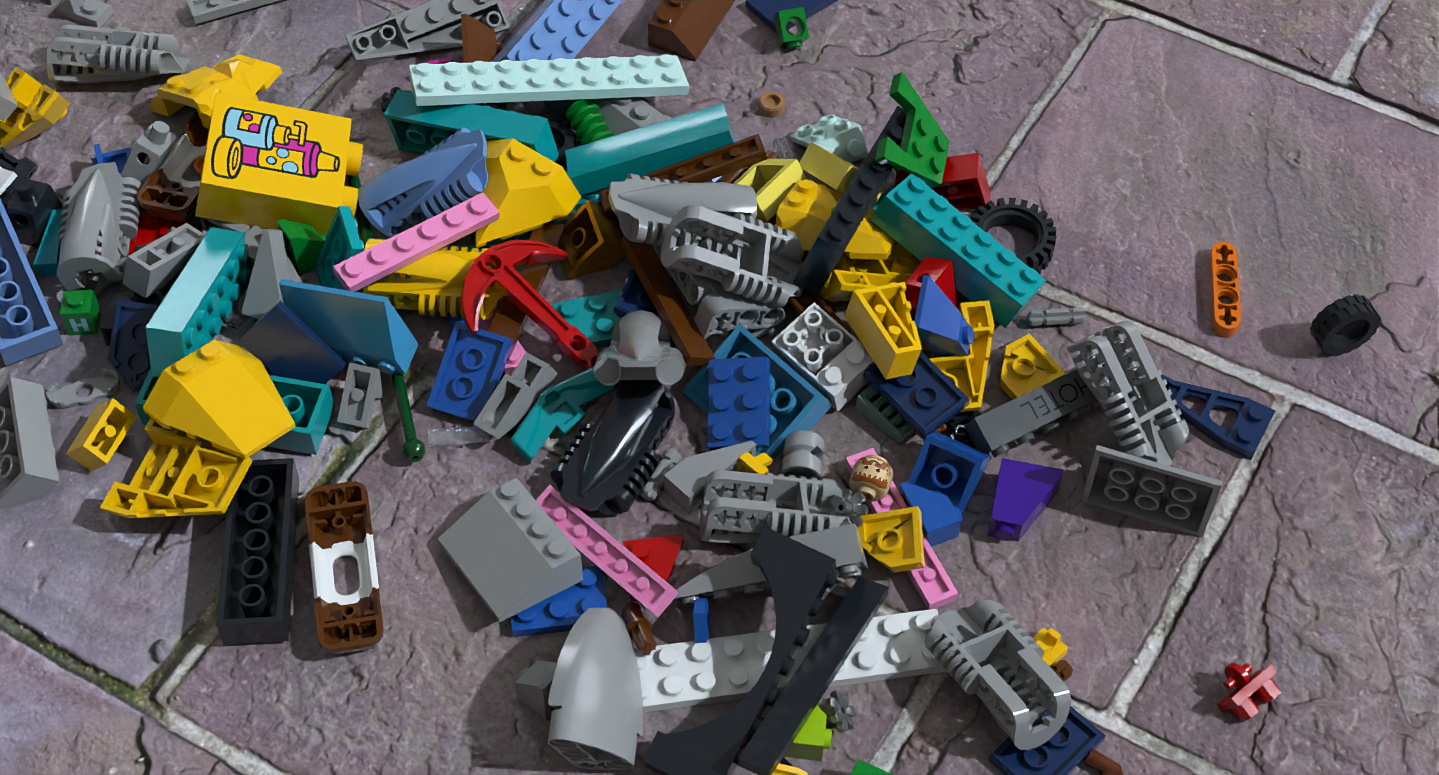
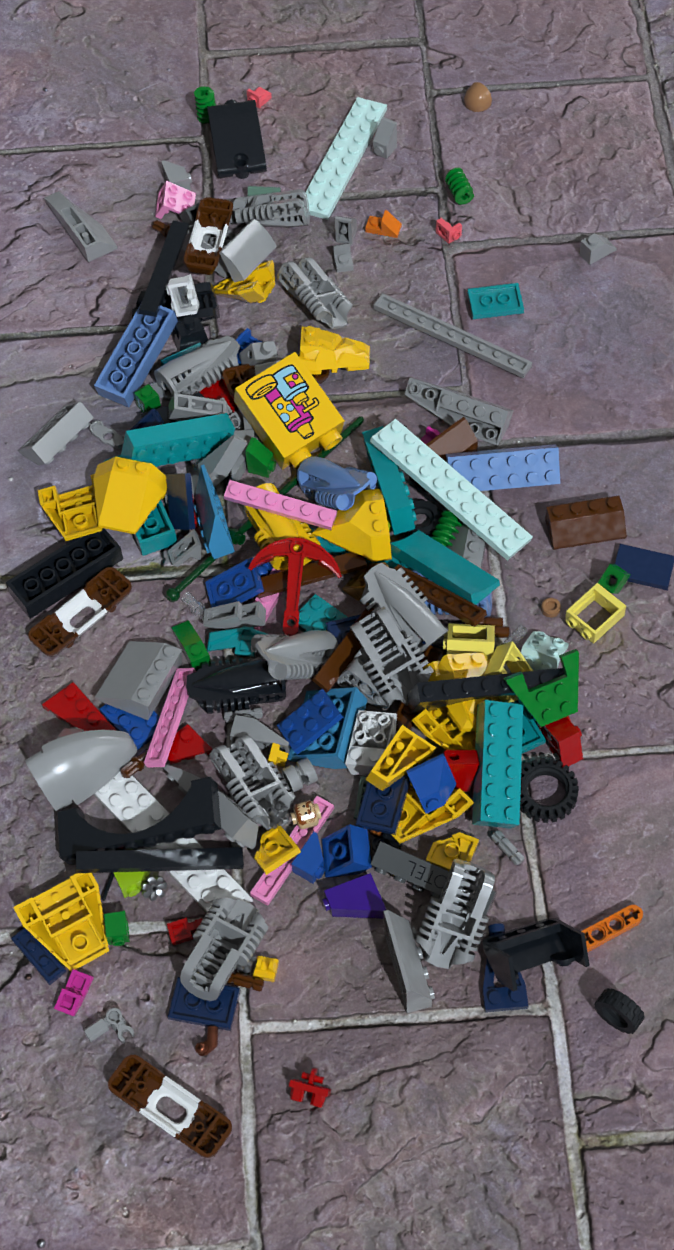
camera: 60 degrees right, 5 degrees up
yellow brick [66,398,137,471] -> none
teal plate [315,206,364,290] -> none
blue tile [693,598,710,643] -> none
none -> red wing [42,682,116,731]
none -> red plate [167,918,203,946]
none -> green slope [171,620,211,672]
none -> black windscreen [482,918,590,991]
none -> light yellow window [565,583,626,644]

